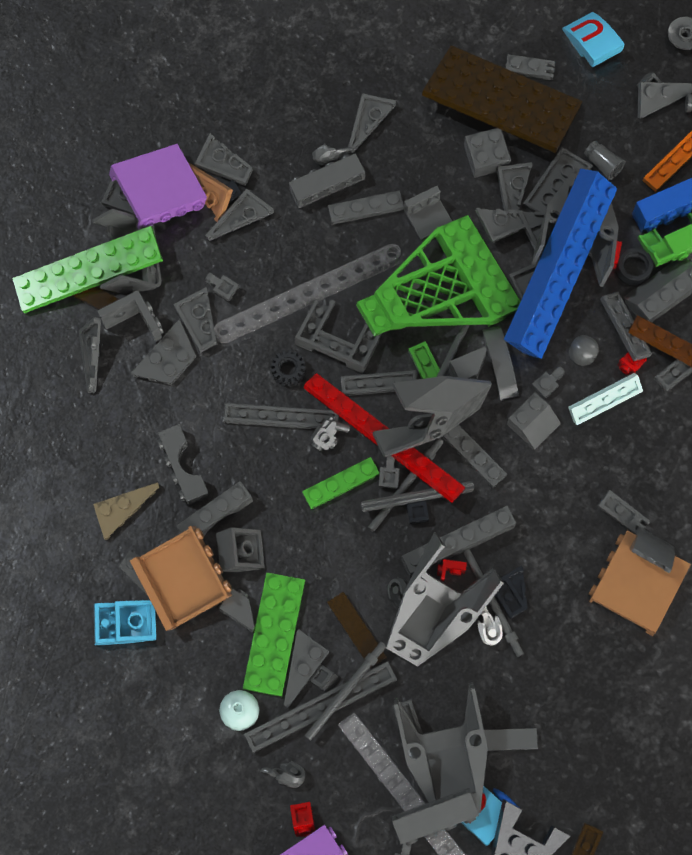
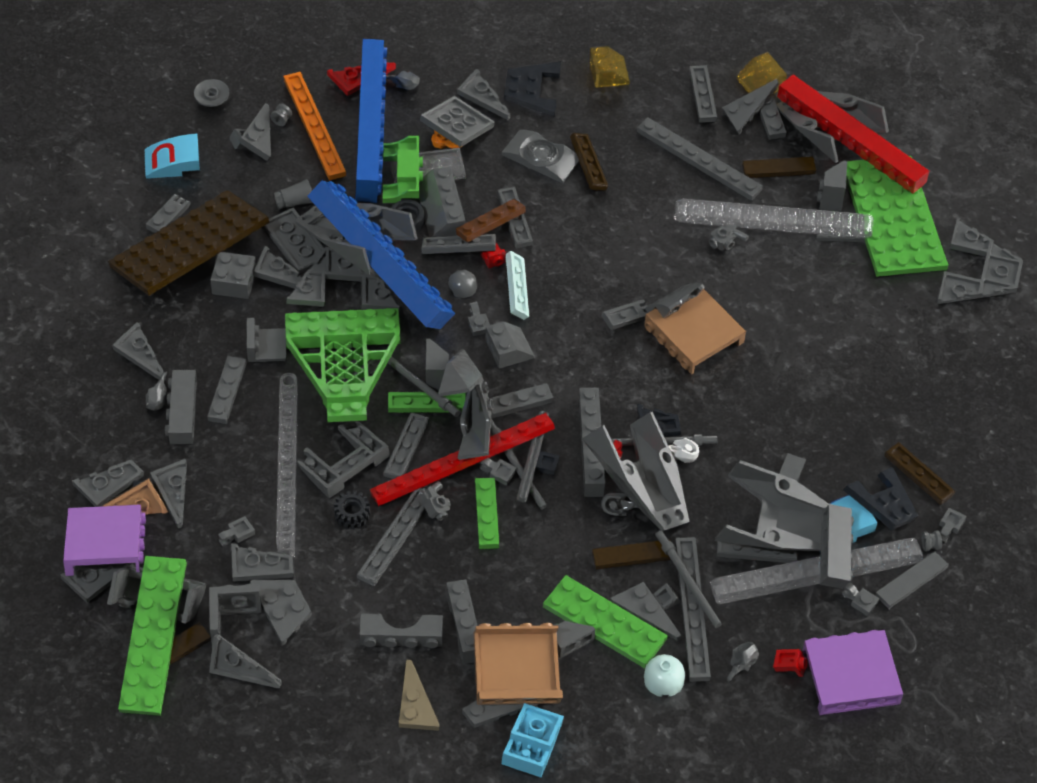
camera: 70 degrees left, 20 degrees down
dark grey slope [216,528,265,572] -> none
dark grey slope [482,326,519,401] -> none

